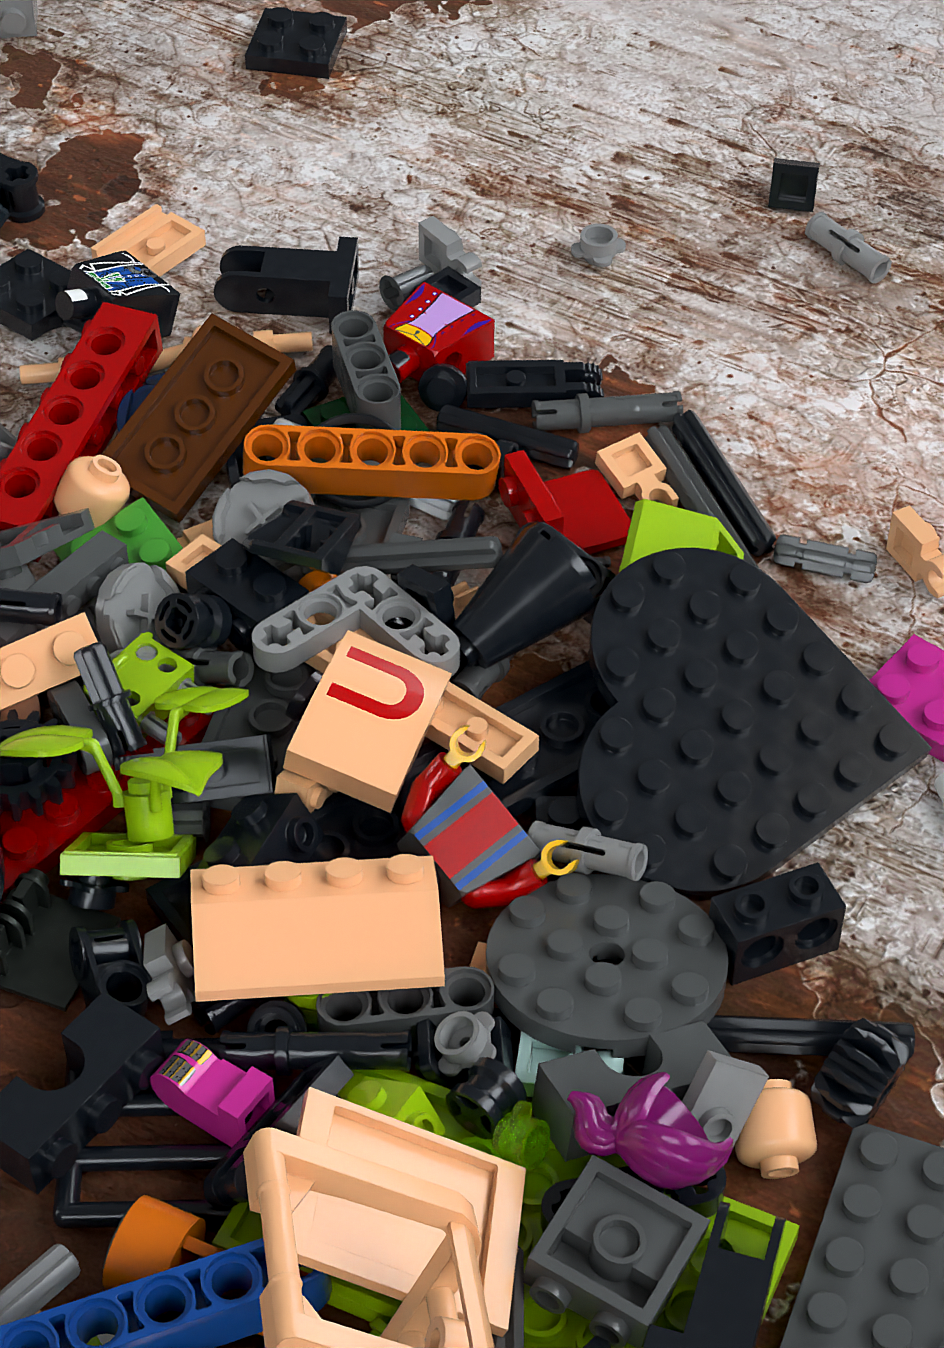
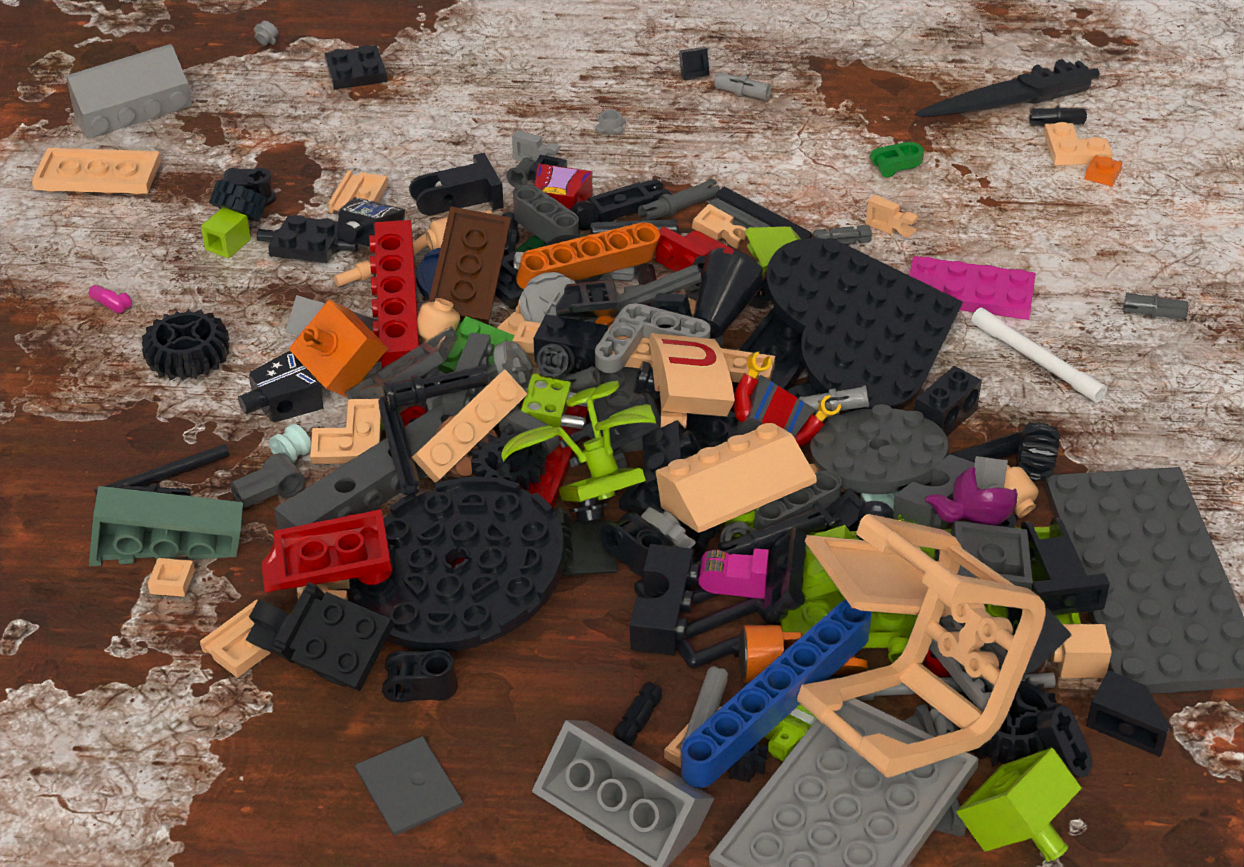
camera: 25 degrees left, 5 degrees down
black axle [74,642,147,758] -> none
light grey plate [434,1011,497,1077] -> none

